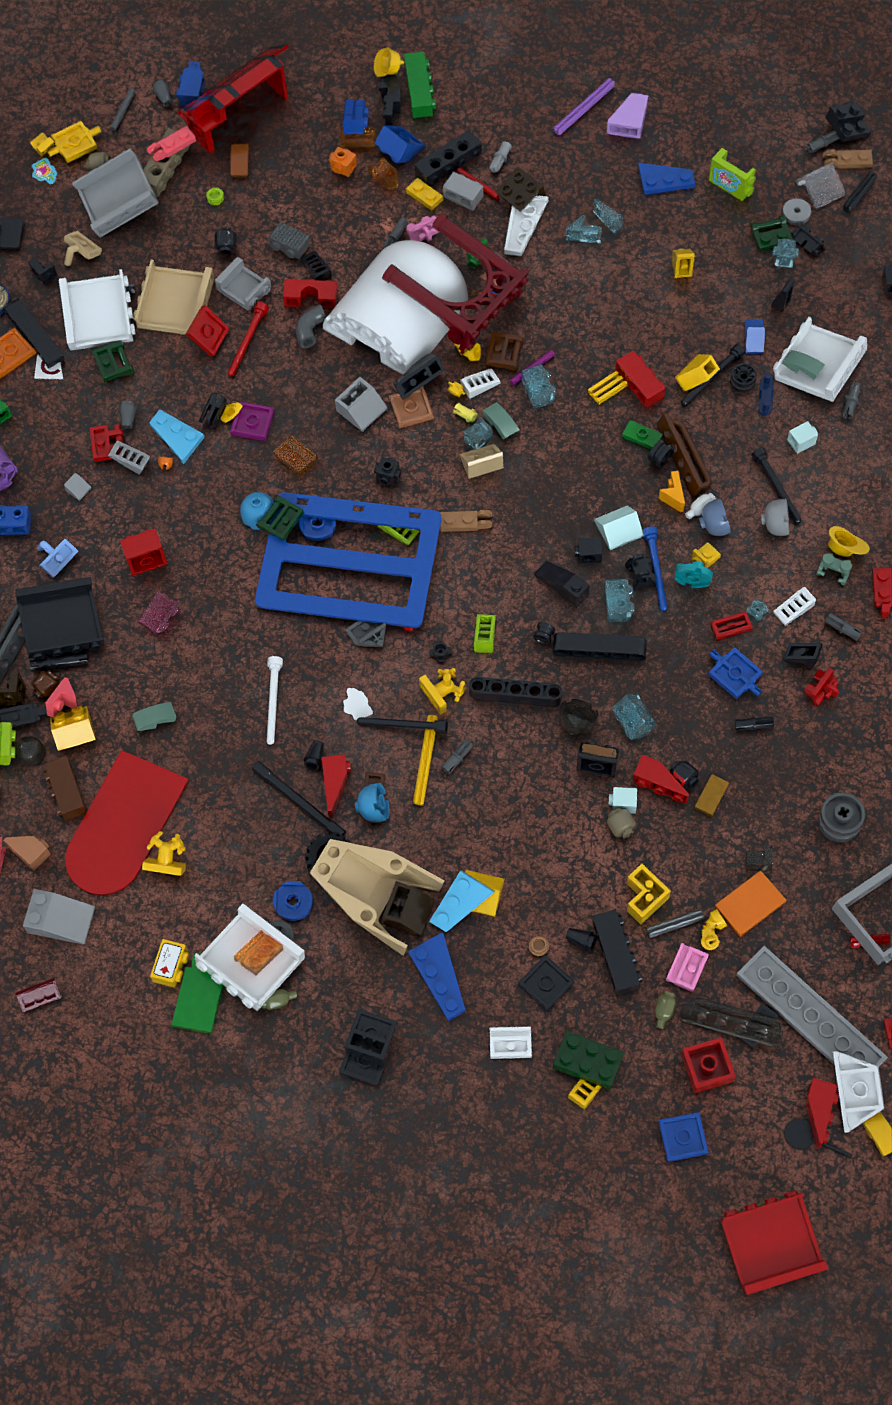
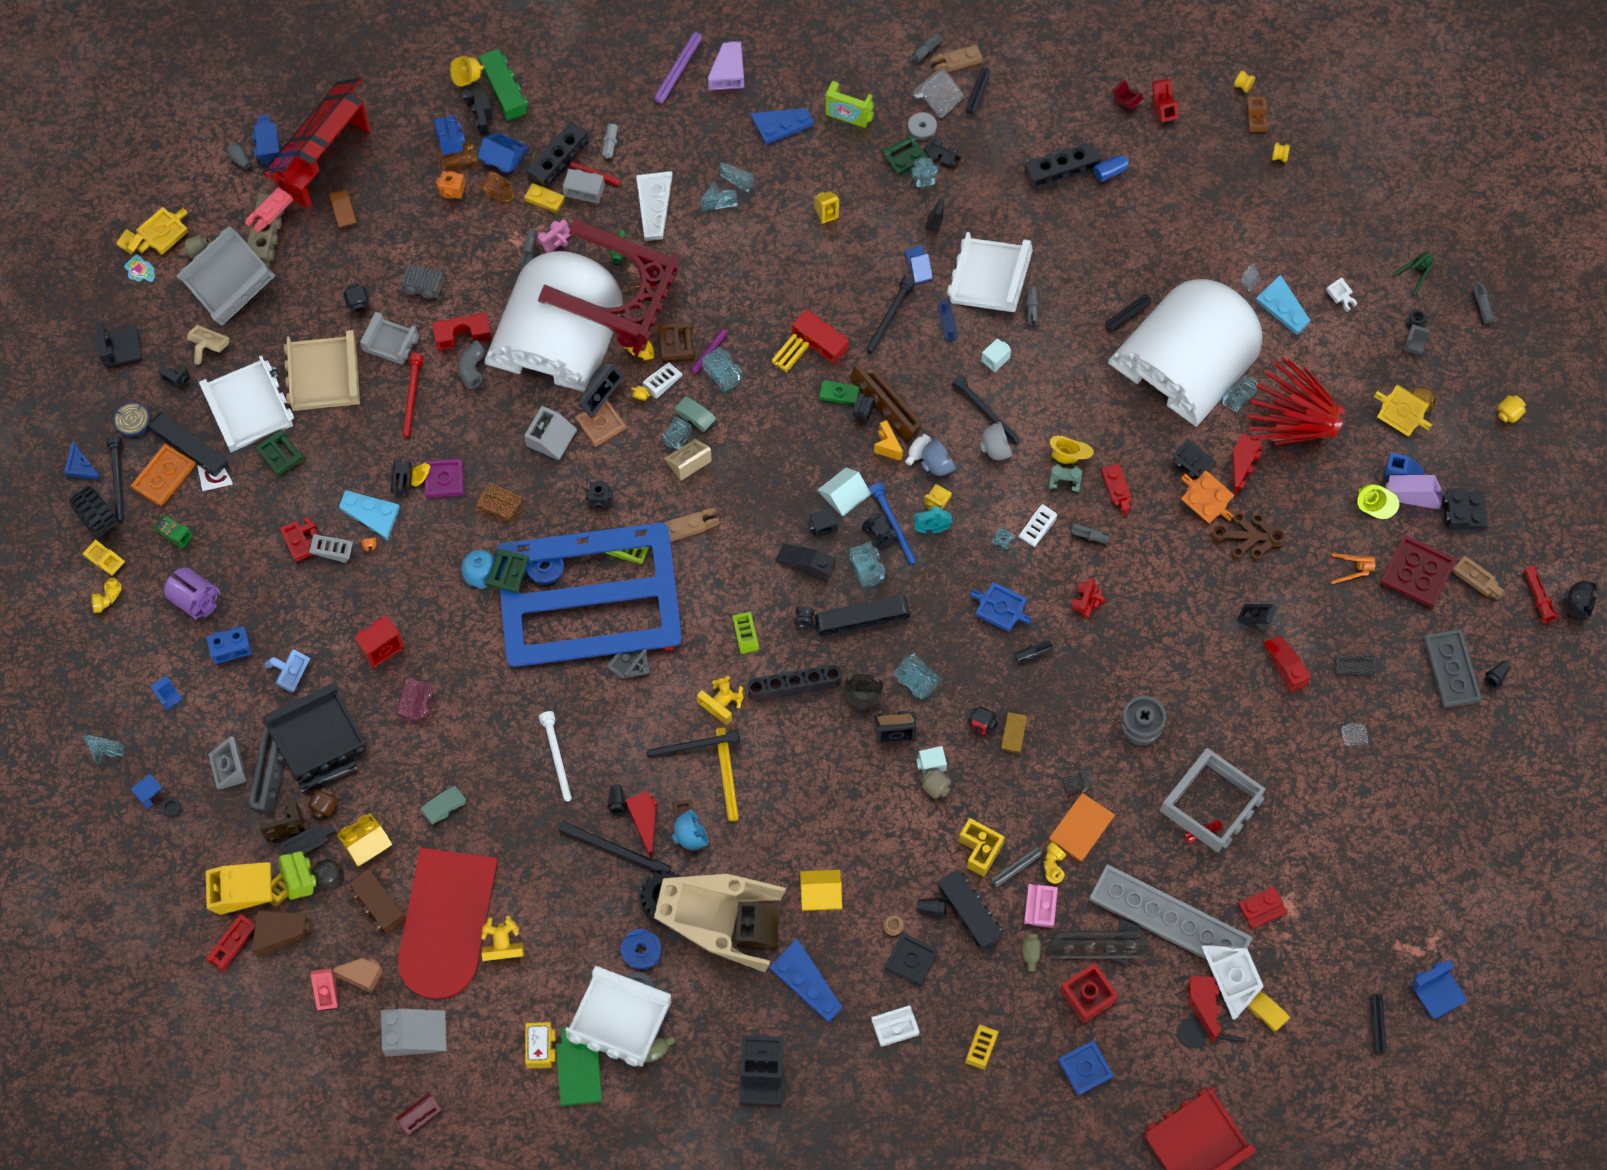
camera: 20 degrees left, 0 degrees up
coral slope [46,677,77,718] -> none
light grey slope [64,473,91,501] -> none
dark grey bar [110,88,136,131] -> none
dark grey cone [119,401,137,429] -> none
red plate [186,305,230,356] -> none
lime tile [206,188,224,205] -> none
clear orange plate [234,930,283,976] -> none
black slope [300,250,332,281] -> none
white sticker [343,688,373,720] -> none
black plate [429,641,452,662] -> none
medium azure wing [429,870,495,932] -> none
dark grey axle [440,739,473,775] -> none
light yellow pin [453,403,477,423] -> none
dark brown bracket [495,167,546,212] -> none
dark green plate [552,1031,625,1090] -> none
red slope [632,755,689,804] -> none
yellow slope [675,354,720,391] -> none
red tile [710,611,753,641] -> none
black wheel [730,363,757,392] -> none
sand green slope [782,350,825,380] -> none
black slope [783,643,823,670] -> none
black plate [825,101,871,142] -> none

